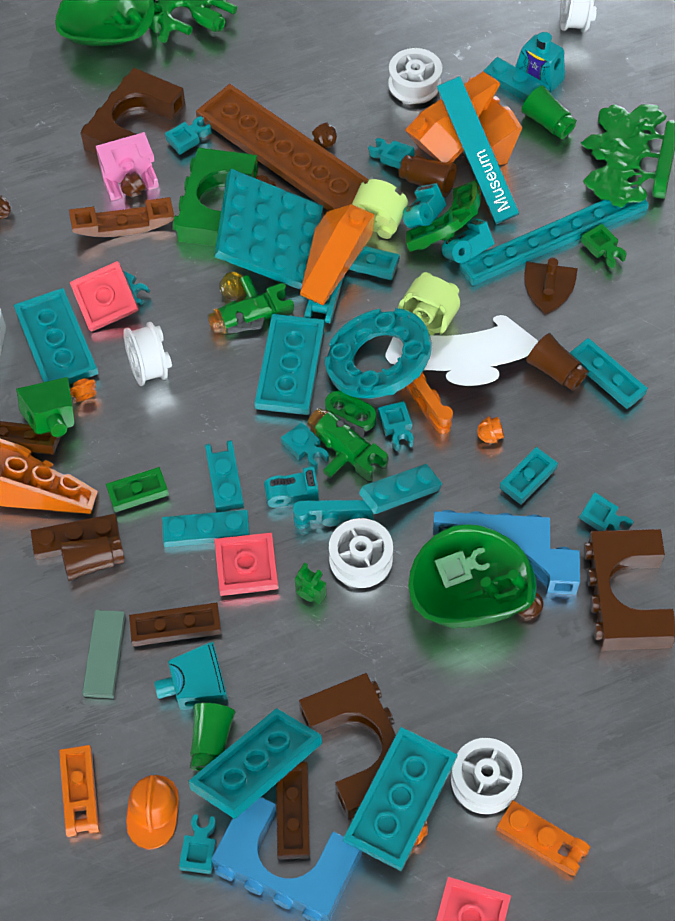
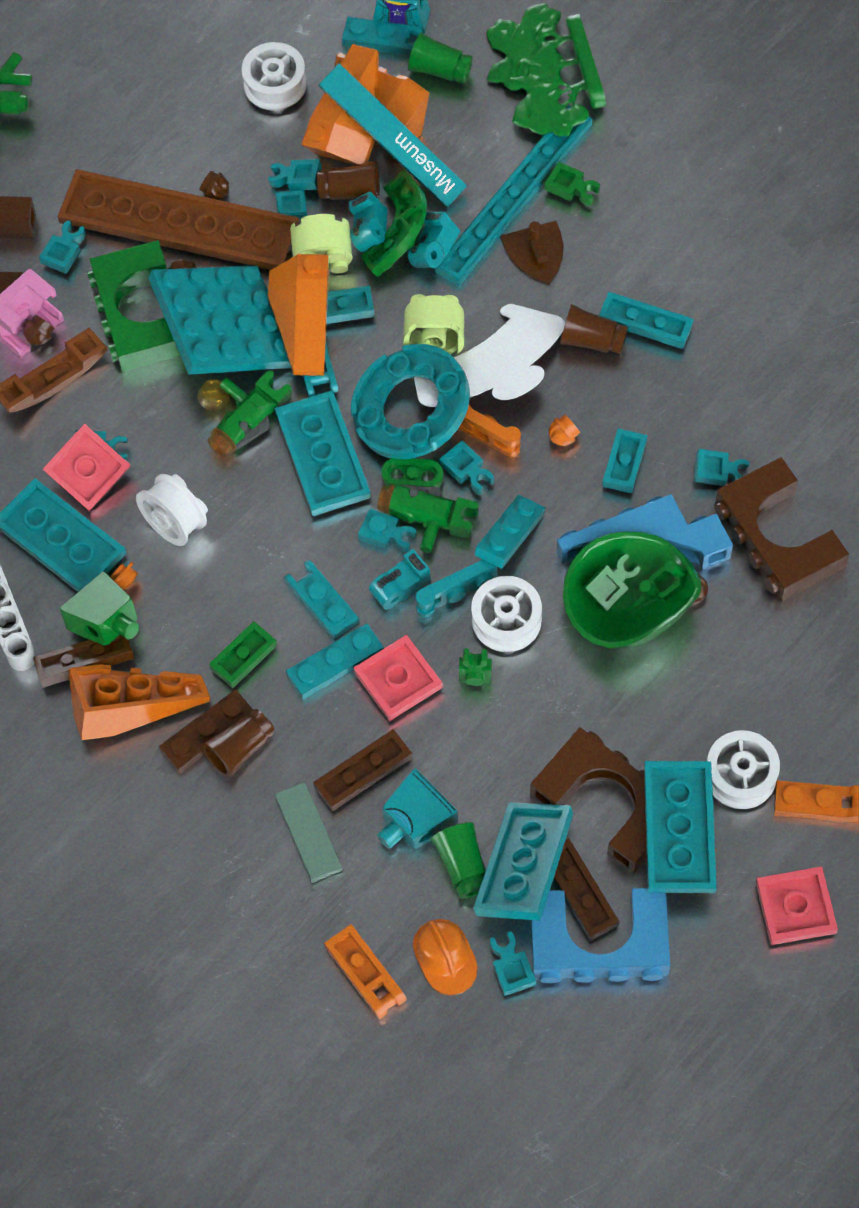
camera: 25 degrees left, 5 degrees up
none -> teal tile [275,189,307,220]

